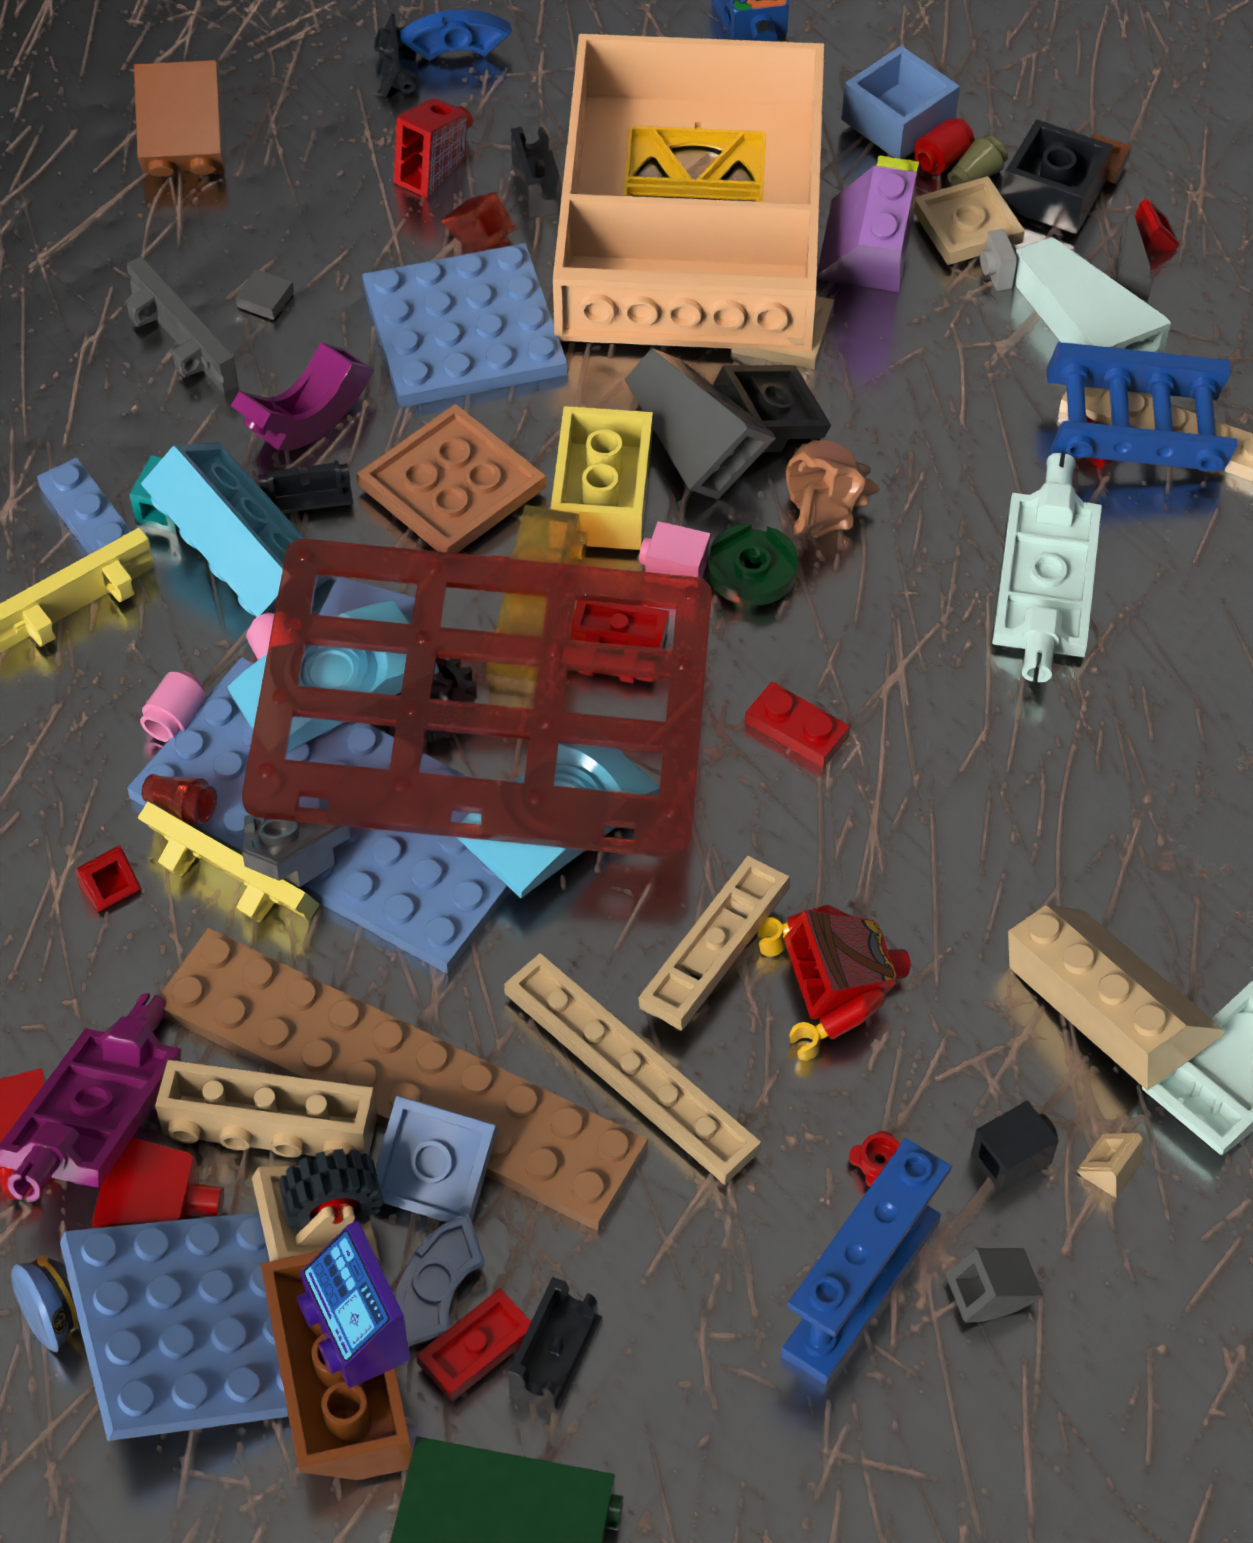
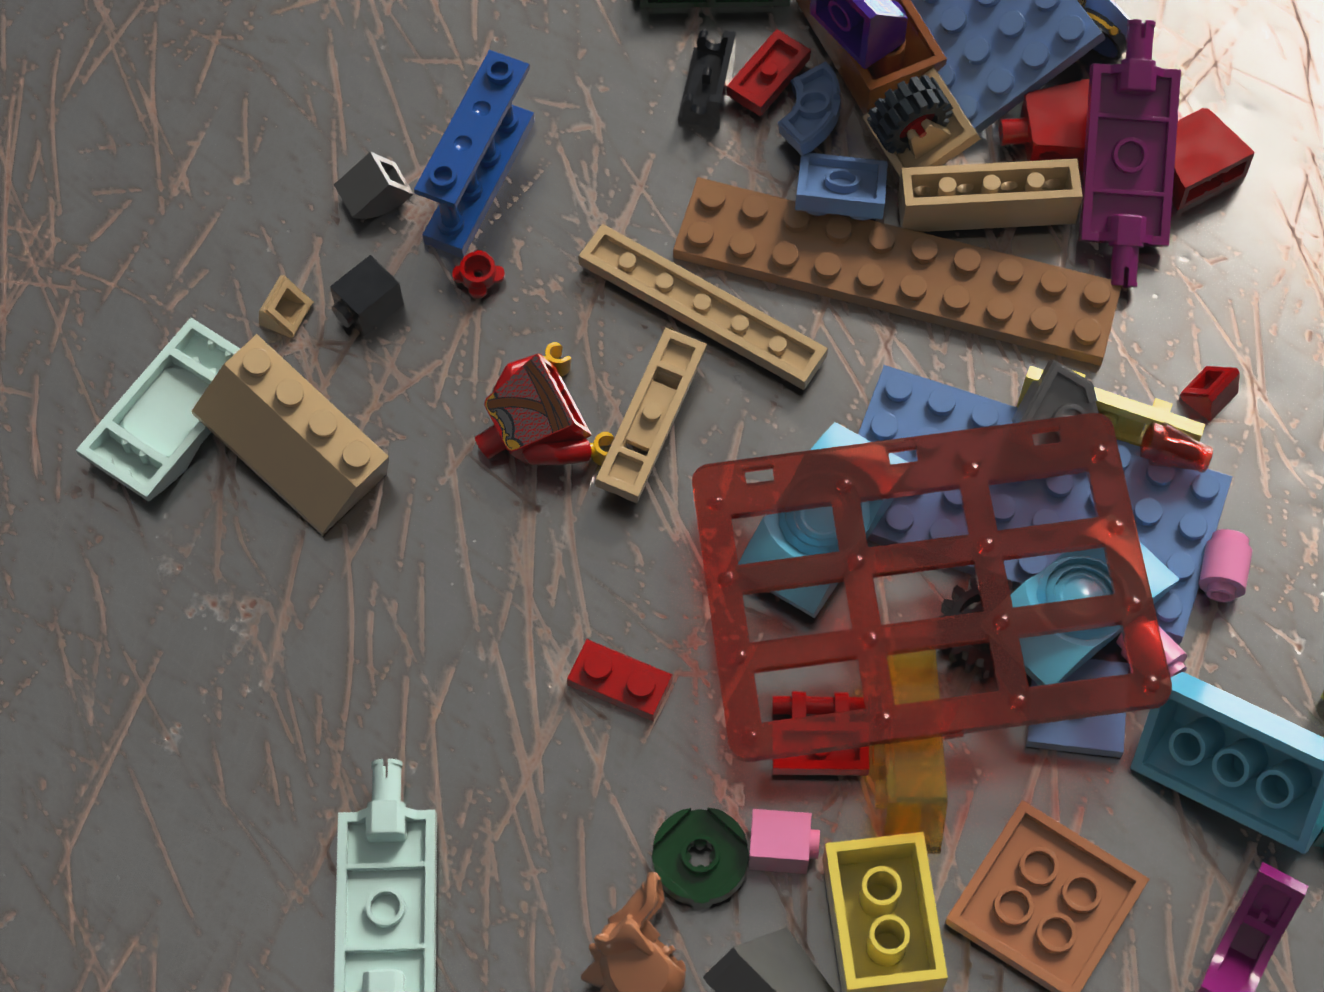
camera: 170 degrees right, 10 degrees up
black hinge [258,460,353,513] -> none

